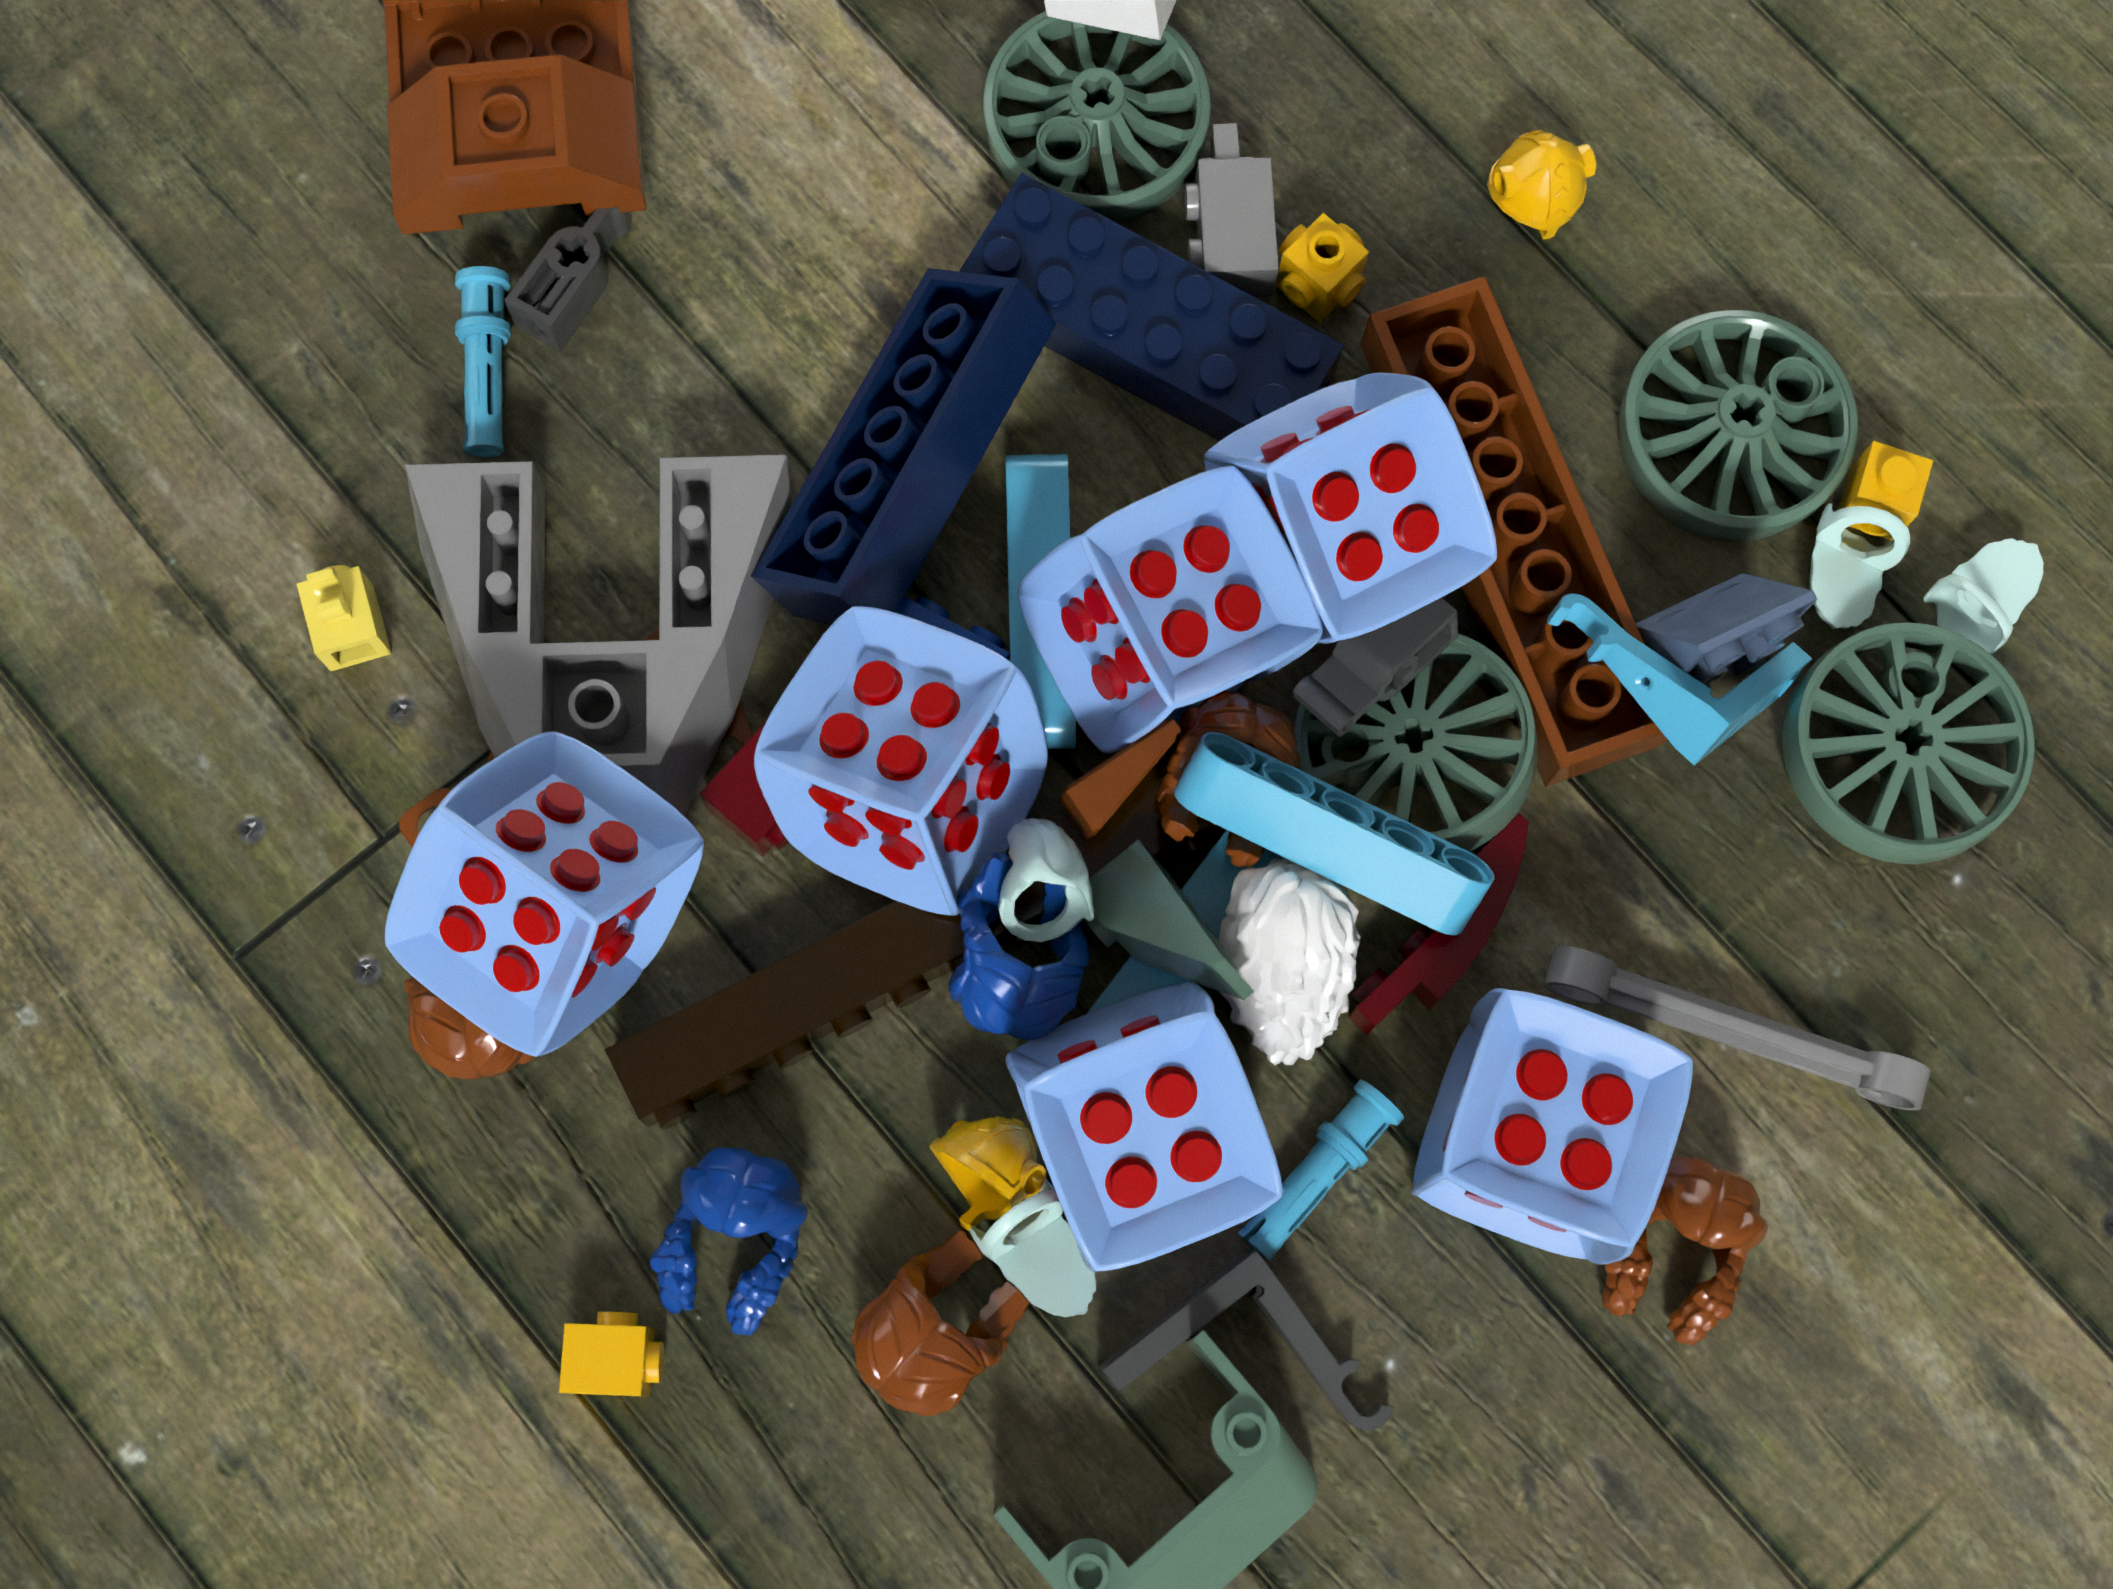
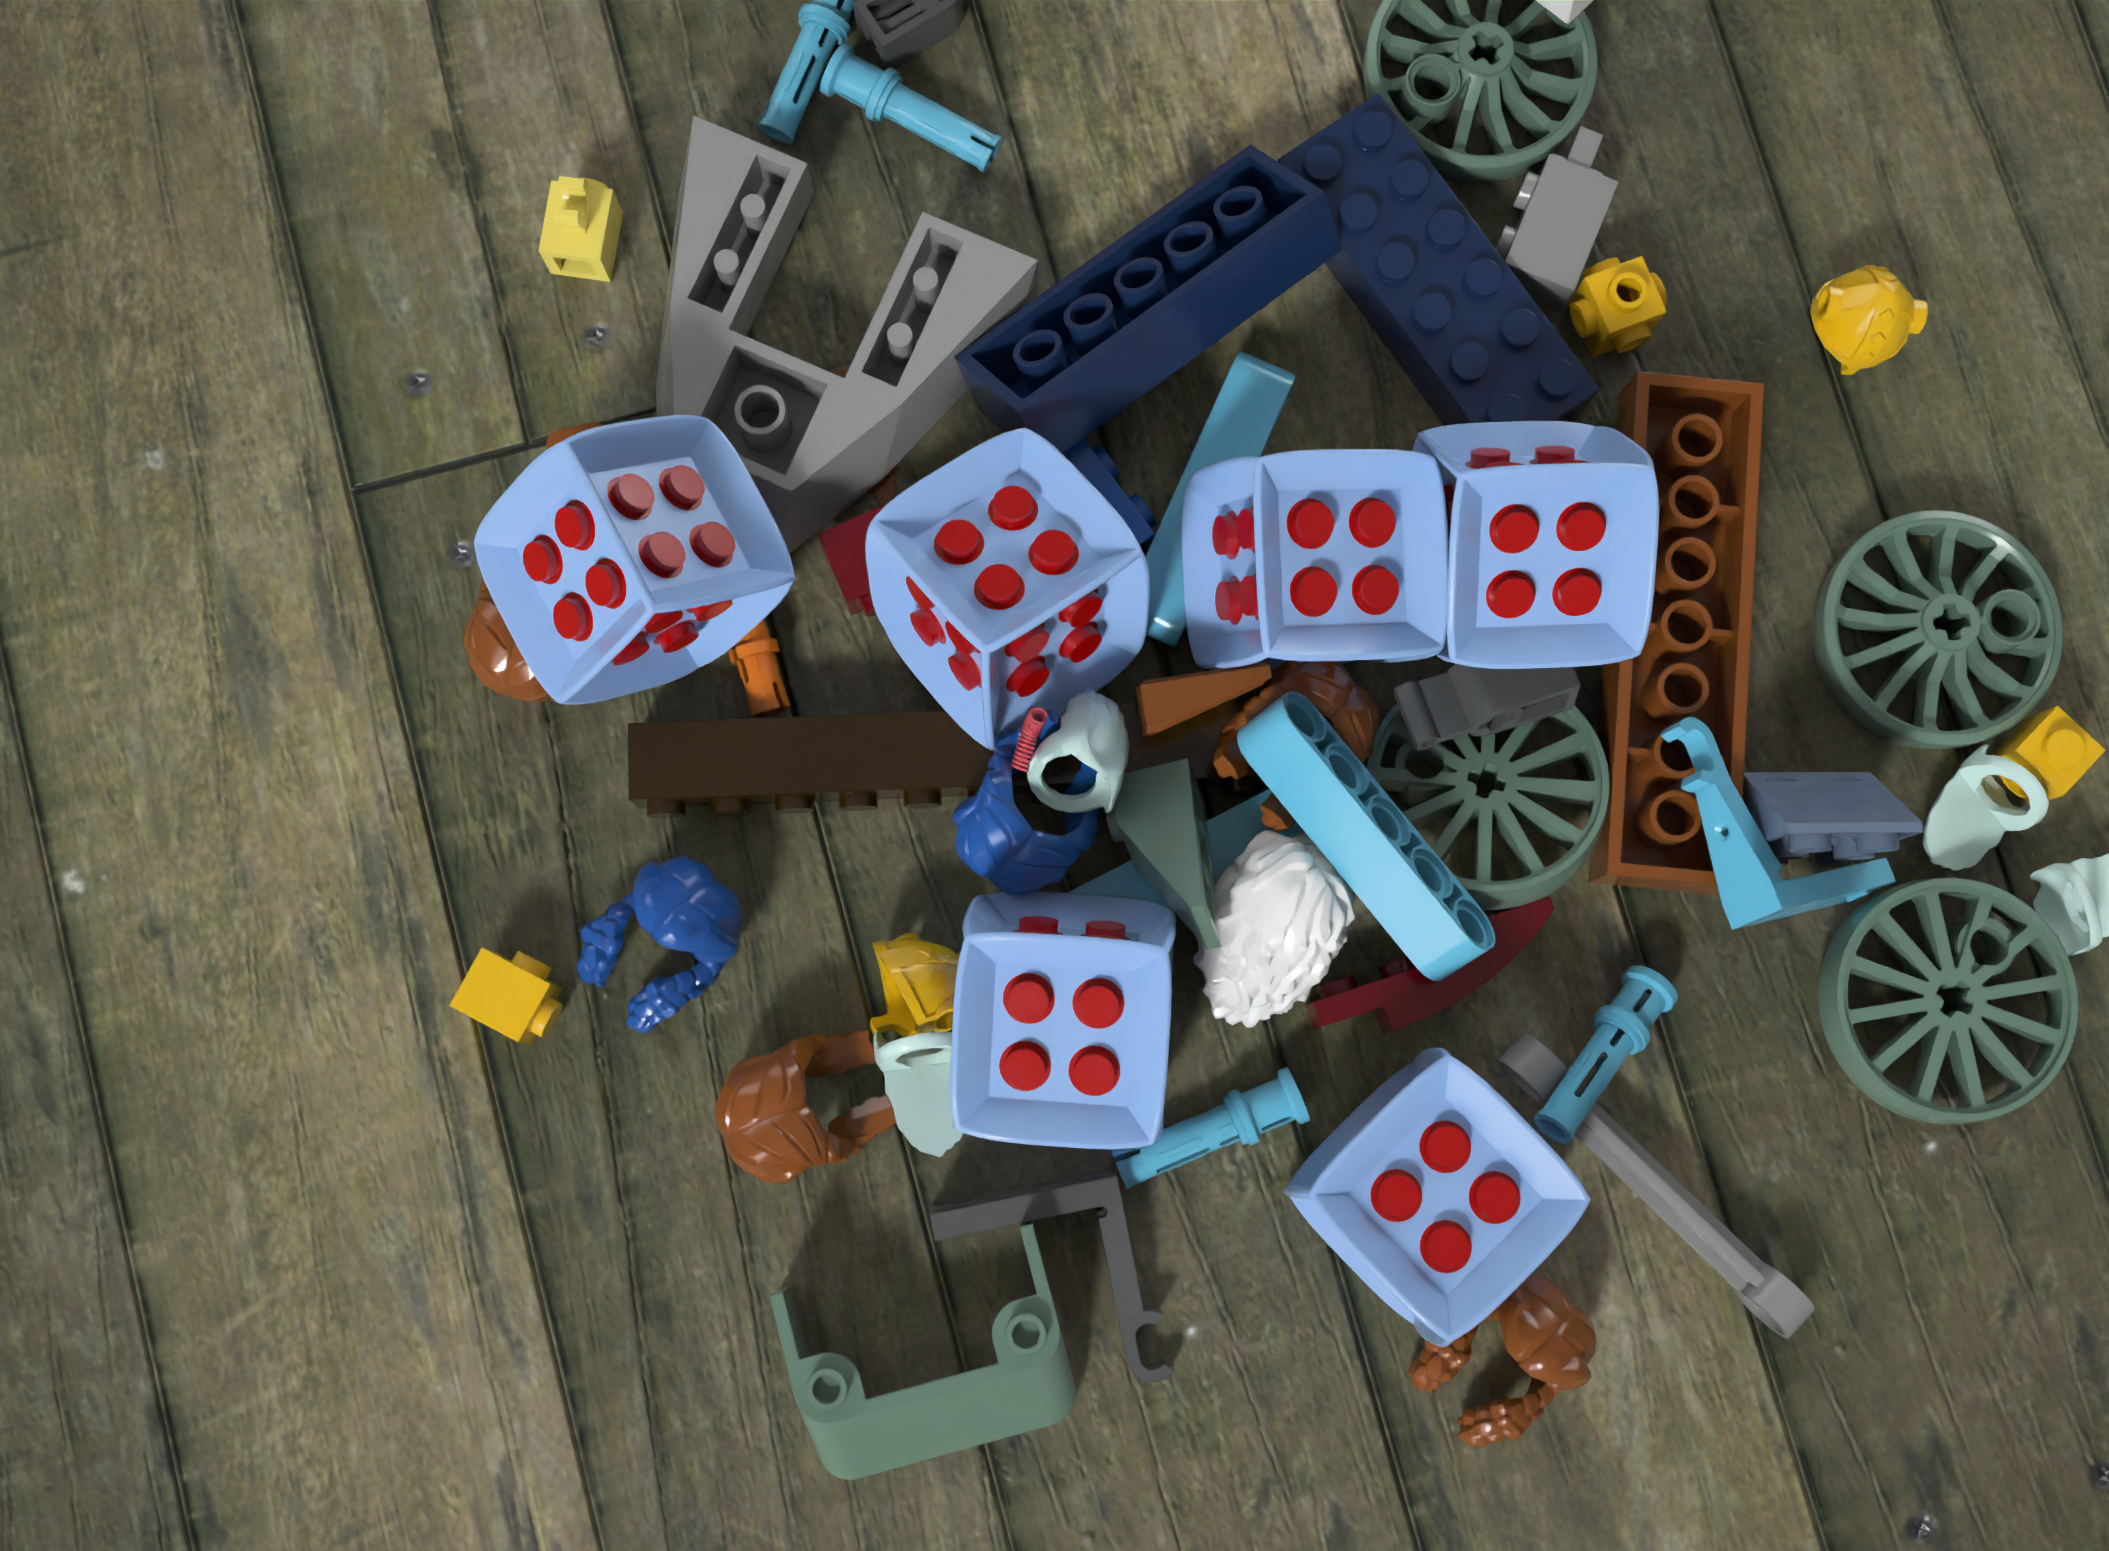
camera: 25 degrees right, 5 degrees up
none -> orange pin [728,619,791,718]
none -> medium azure pin [820,42,1003,173]
none -> coral leg [1011,707,1048,772]
none -> medium azure pin [1534,965,1678,1144]

